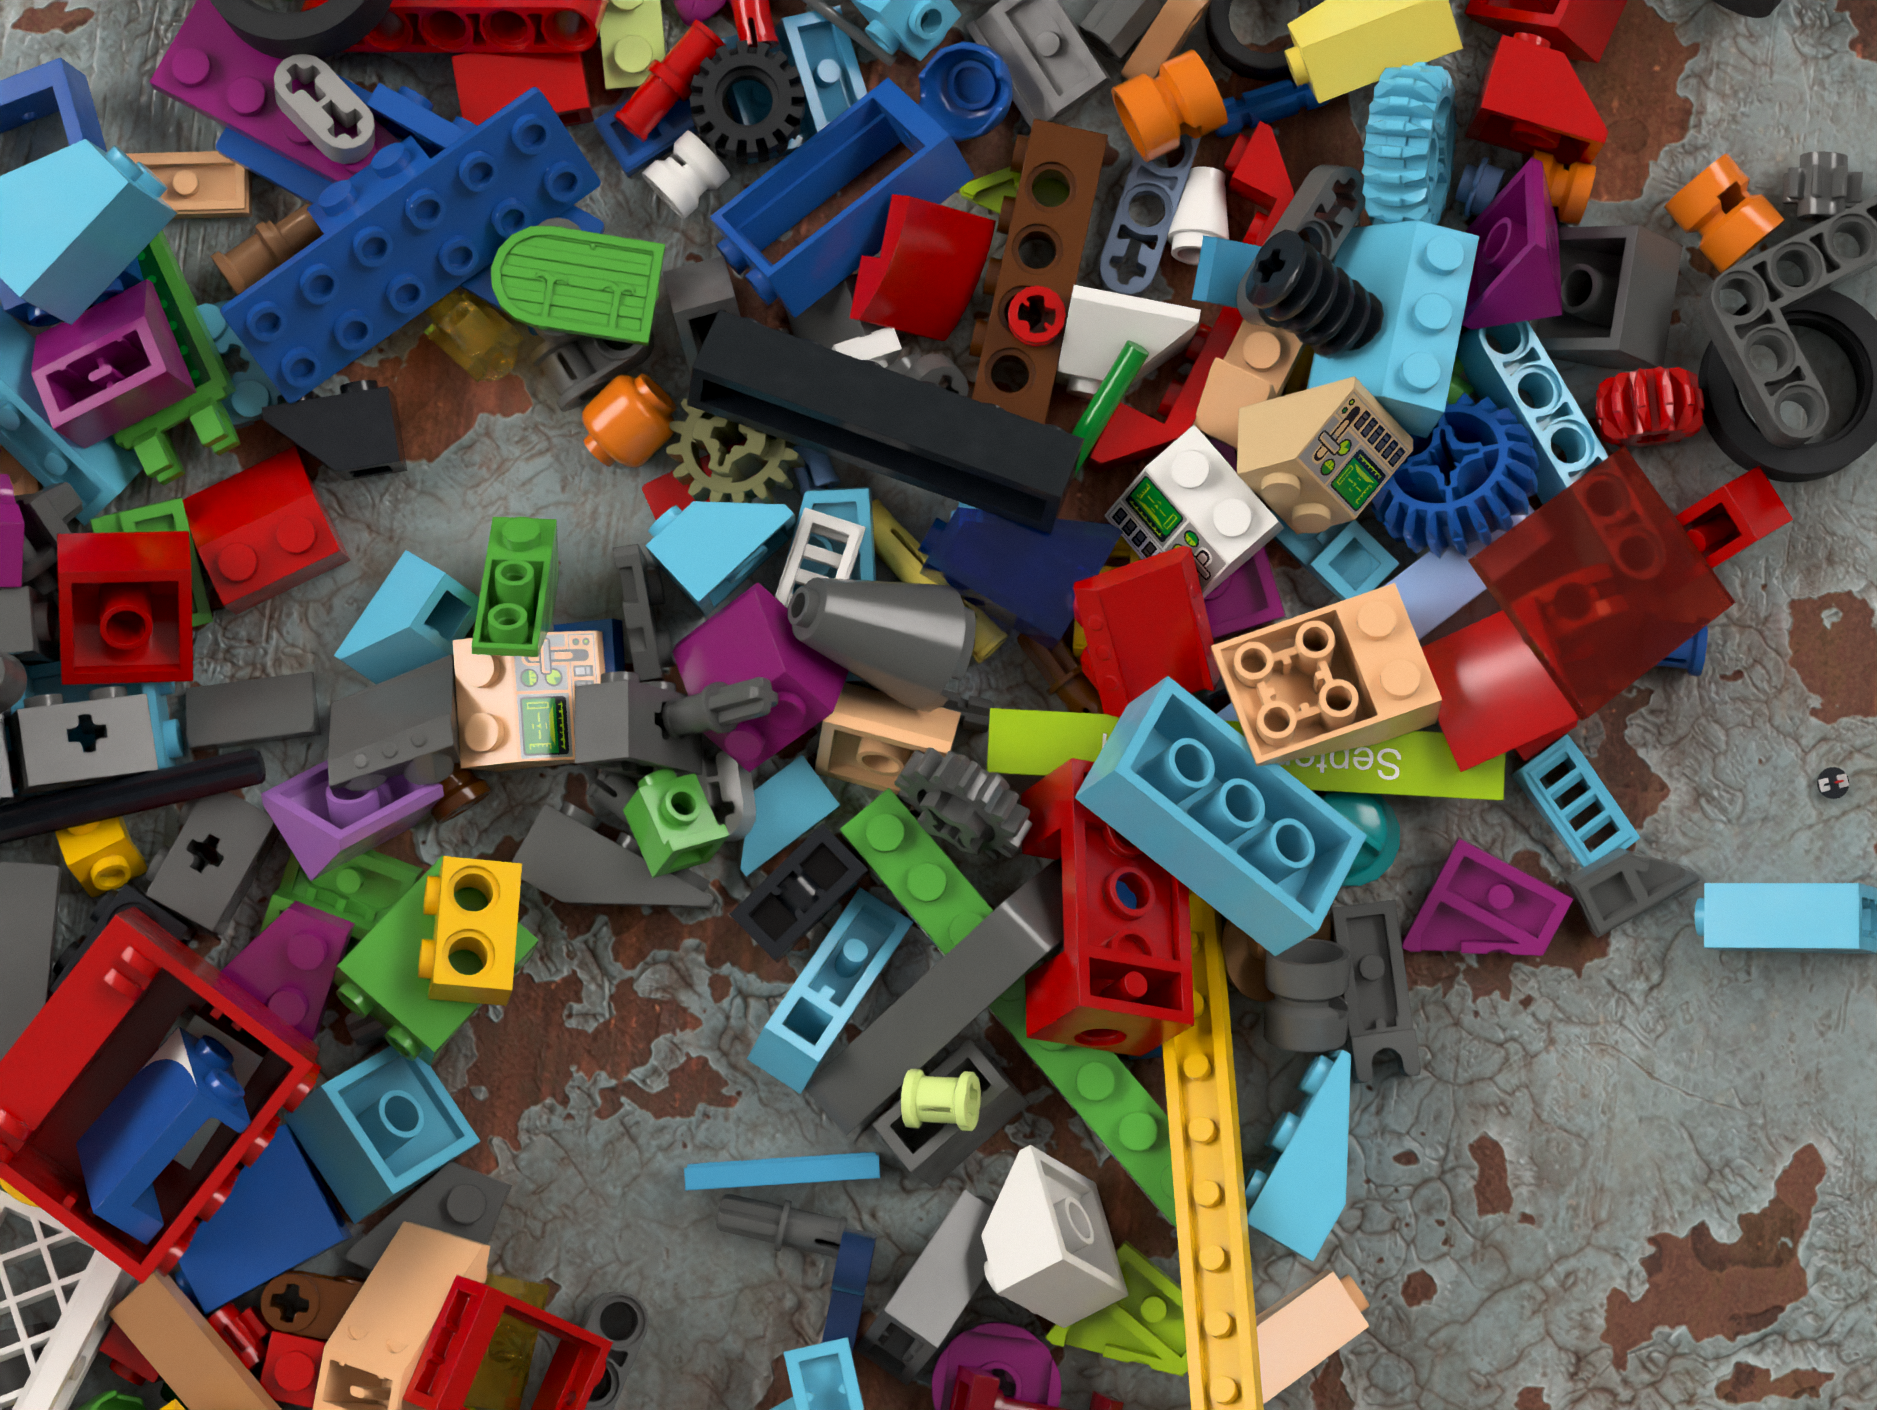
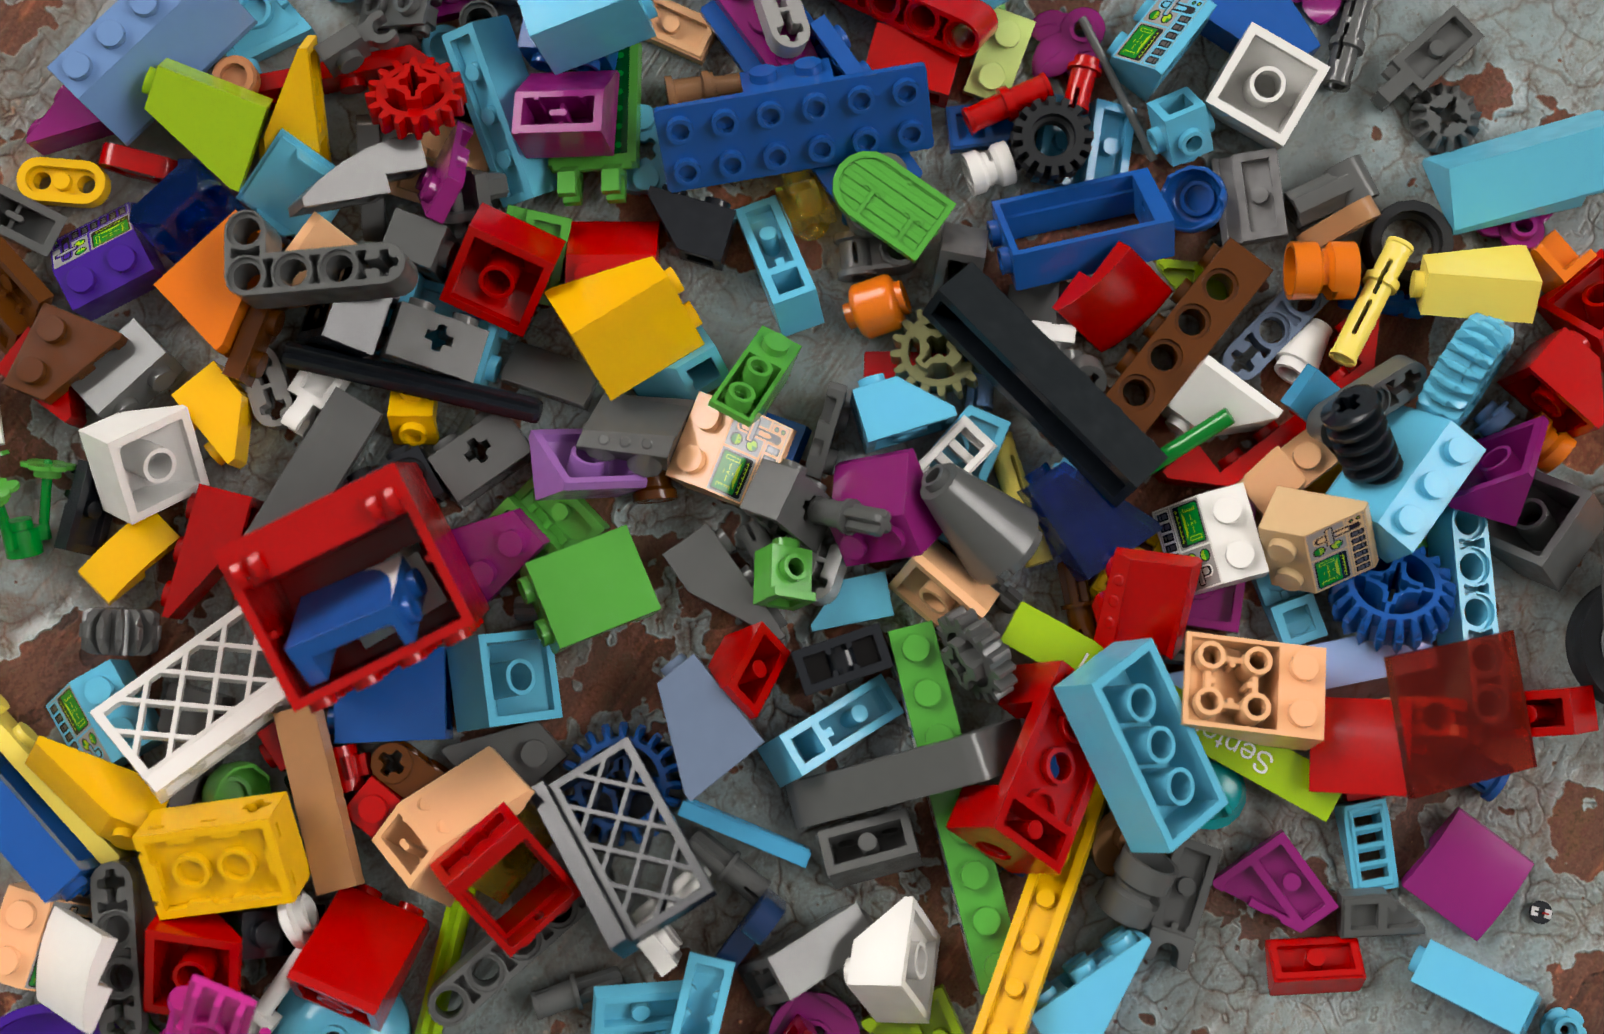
camera: 25 degrees right, 0 degrees up
yellow brick [418,856,522,1006] -> none
yellowish green bush [901,1069,981,1131] -> none
red bush [1008,286,1066,347] -> none
red gear [1594,366,1705,448] -> none
none -> fence [531,736,717,959]
none -> yellow slope [544,256,704,401]
none -> blue gear [563,721,683,846]
none -> white bracket [631,866,712,977]
none -> sand blue slope [657,653,766,802]
none -> red slope [708,621,791,720]
none -> medium azure slope [735,195,825,337]
none -> red slope [1265,936,1366,996]
none -> light yellow pin [1329,236,1414,367]
none -> magenta slope [1401,806,1534,941]

